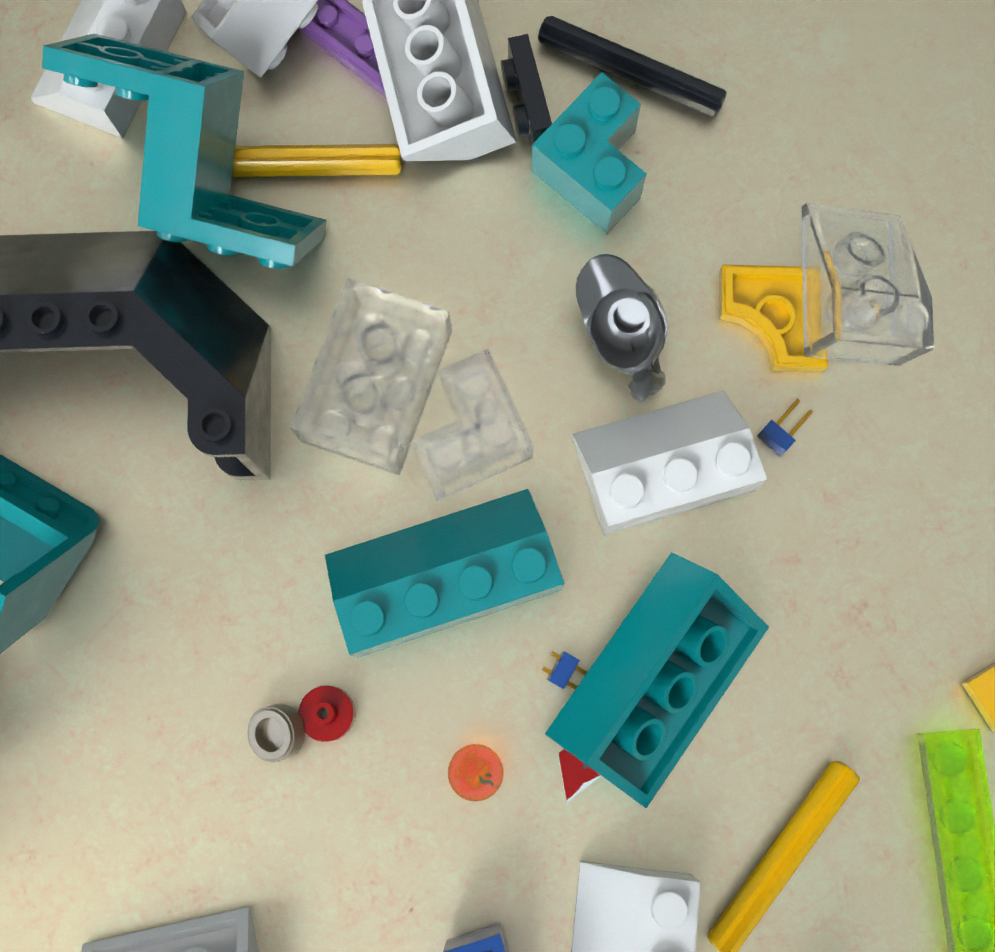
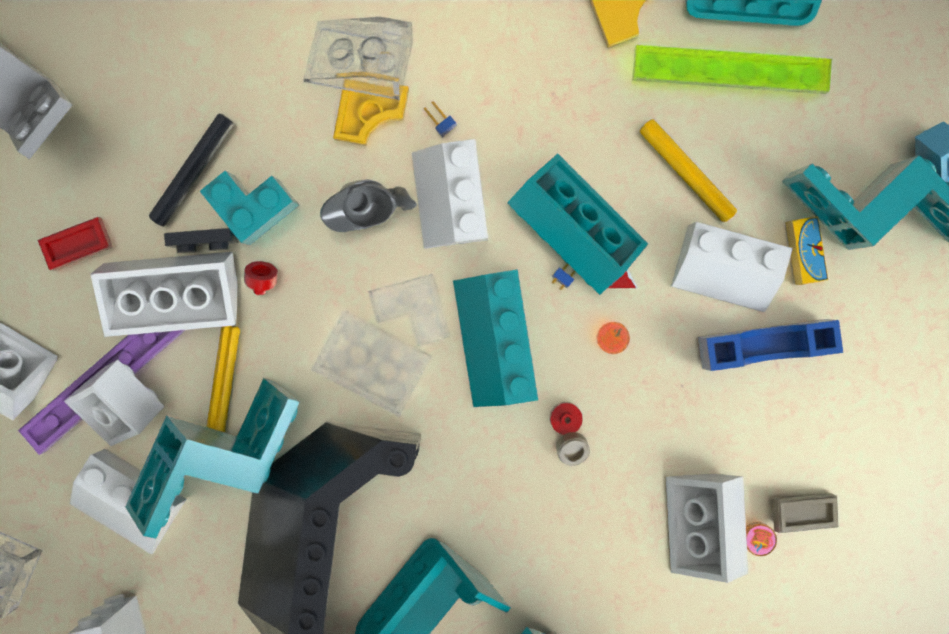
camera: 80 degrees left, 10 degrees up
none -> red tile [244,261,278,295]

